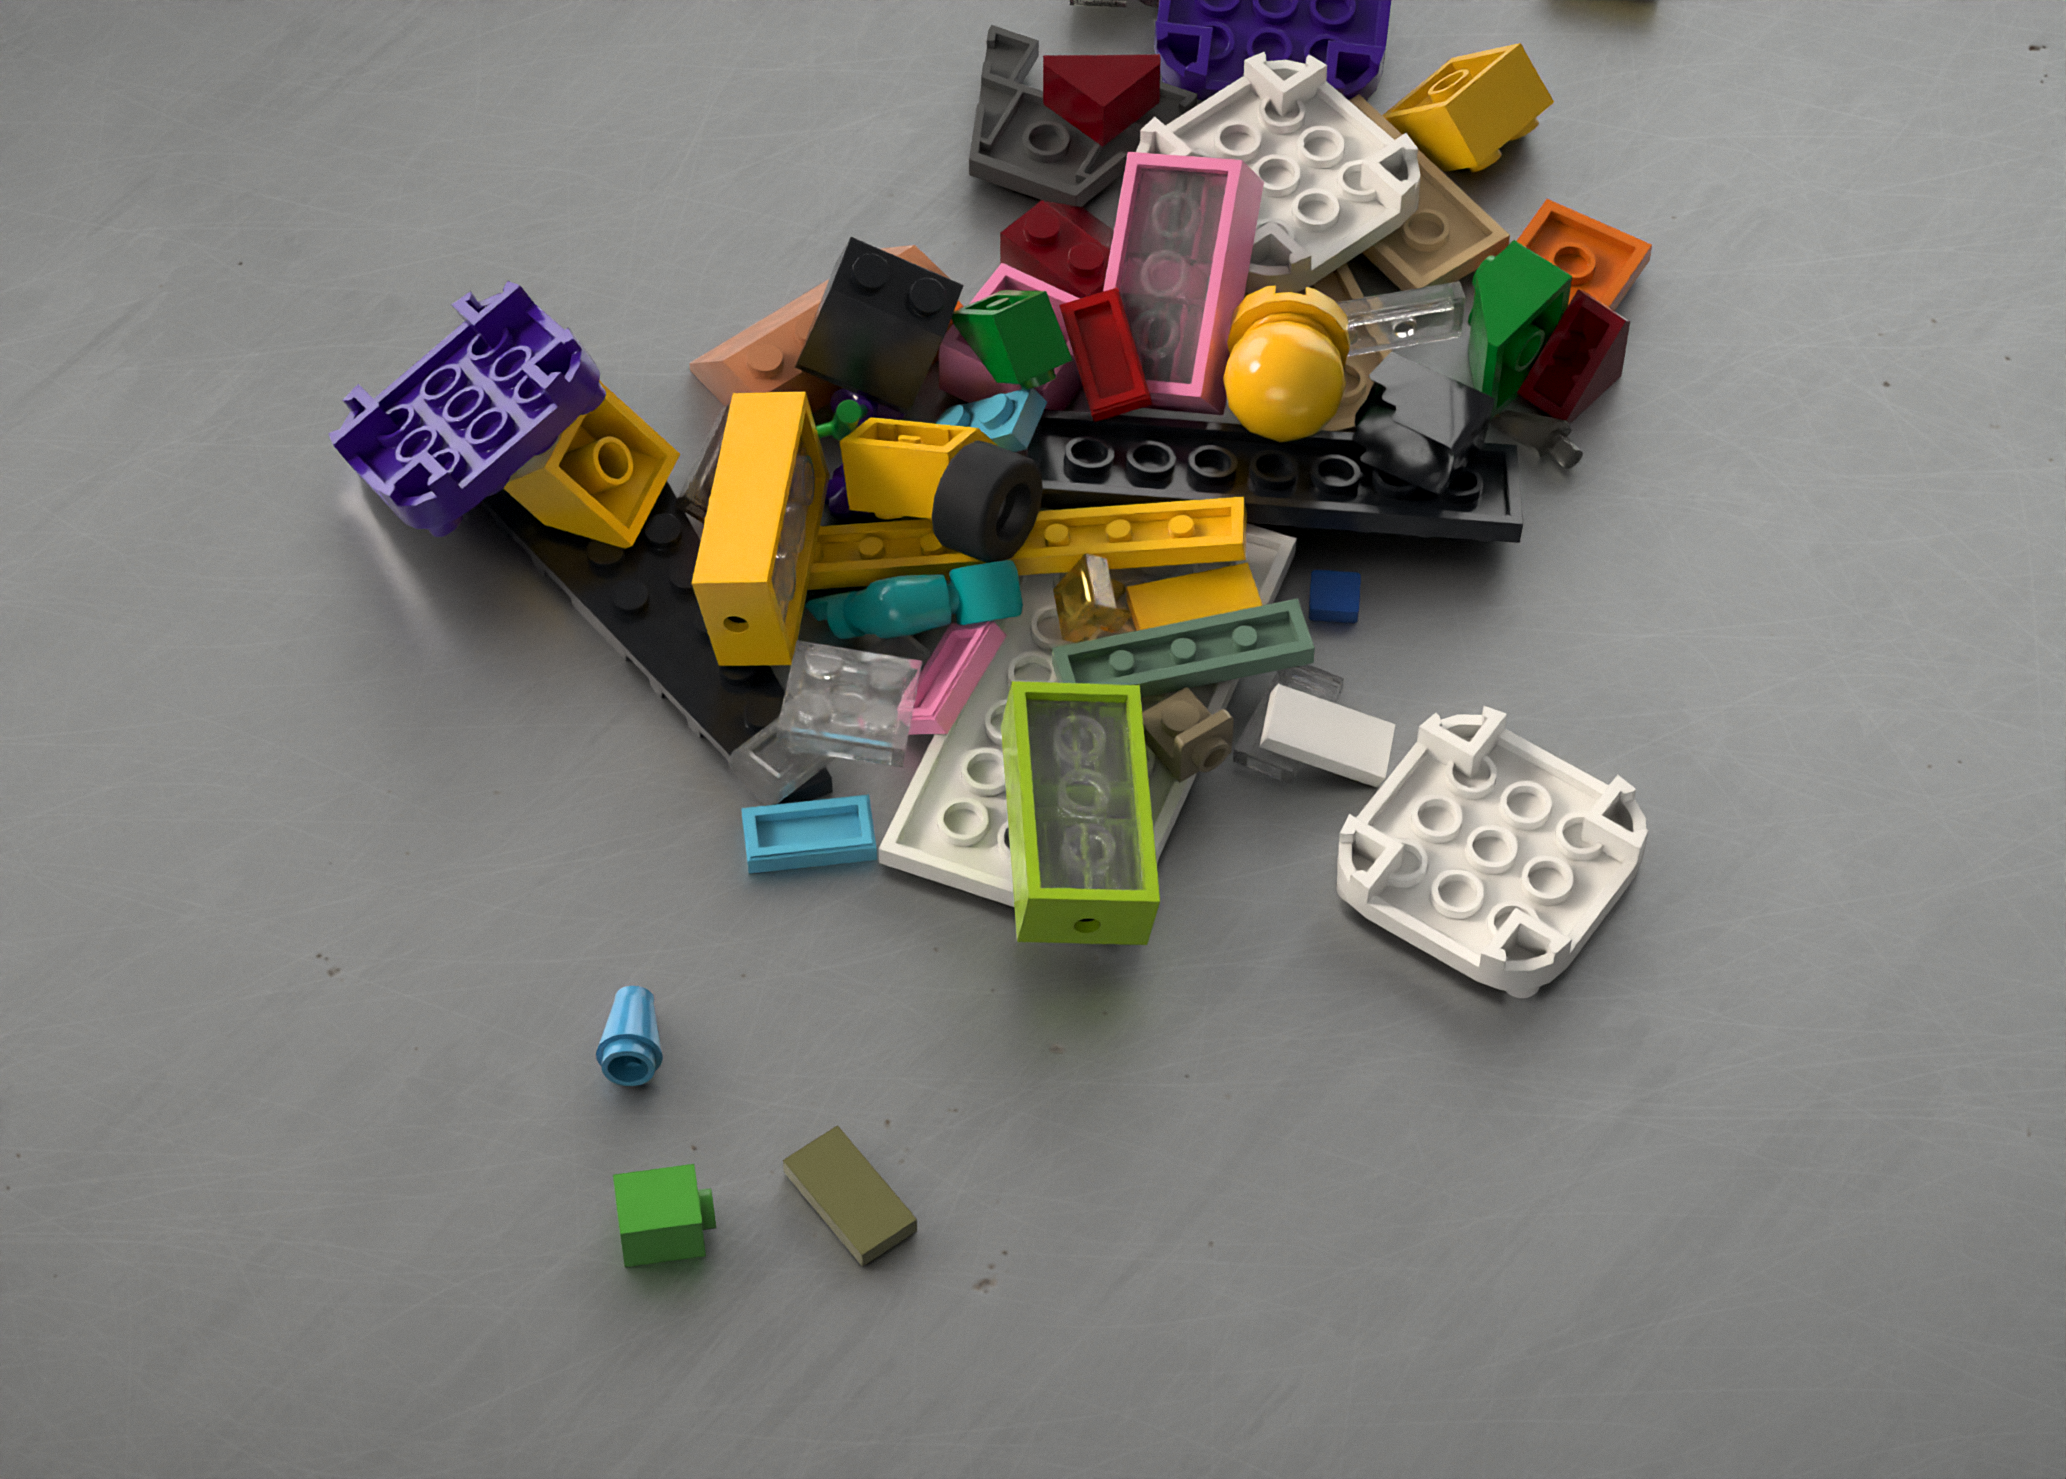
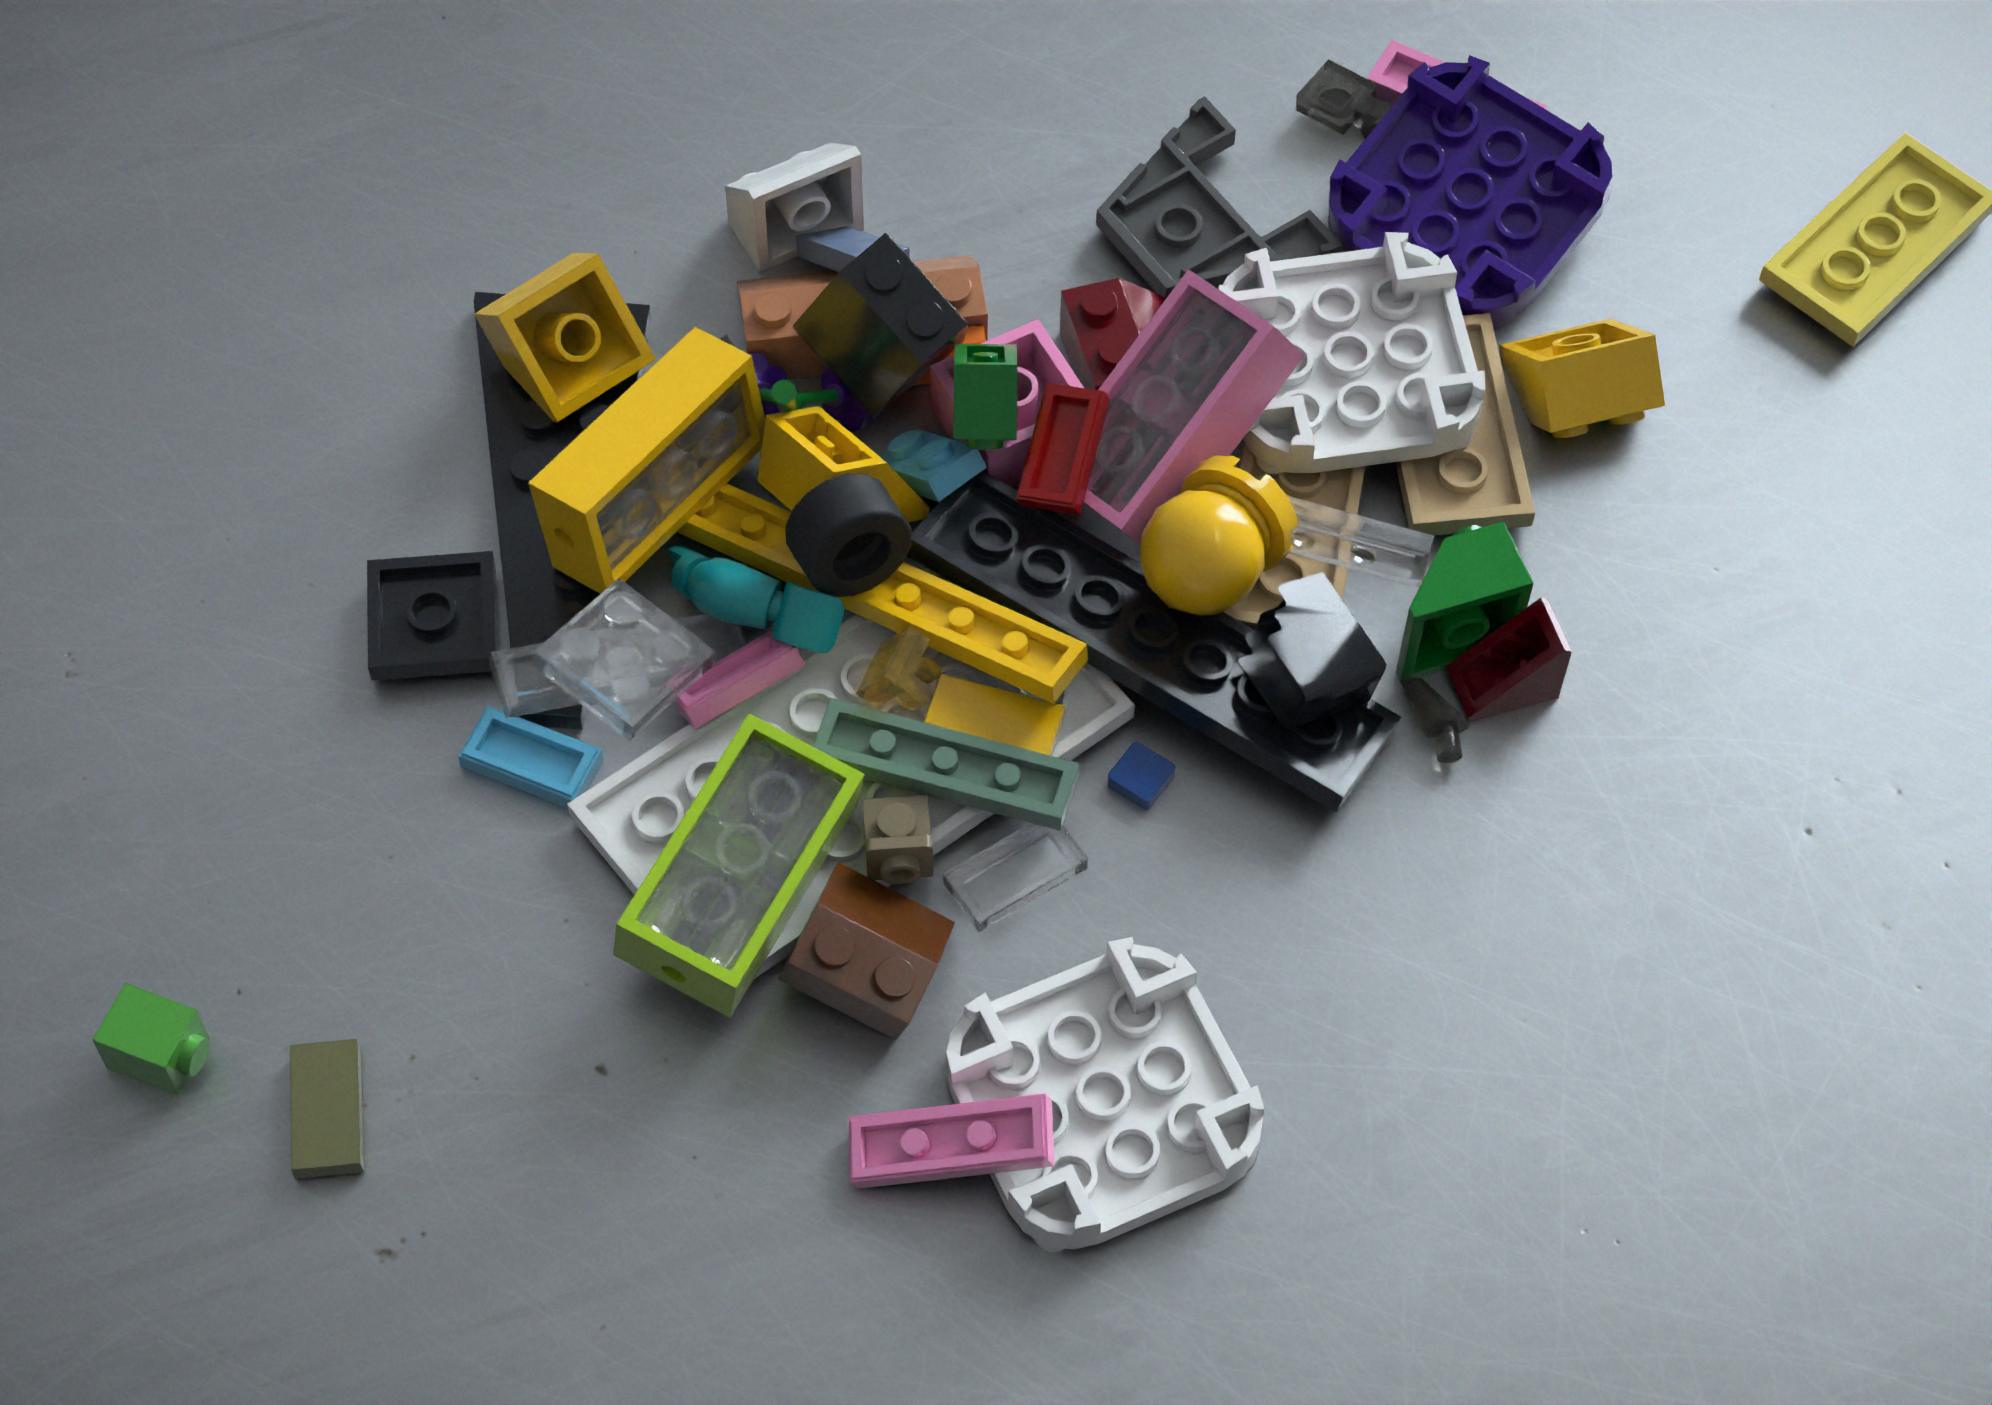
camera: 30 degrees right, 5 degrees up
dark purple plate [328,281,606,537] -> none
dark azure cone [596,986,663,1086] -> none
dark red slope [1043,54,1161,147] -> none
white tile [1259,684,1396,788] -> none
orange plate [1517,199,1652,311] -> none
none -> black plate [367,551,499,681]
none -> white slope [725,143,864,272]
none -> reddish brown slope [778,862,955,1040]
none -> sand blue tile [796,226,910,272]
none -> bright pink tile [849,1094,1055,1189]

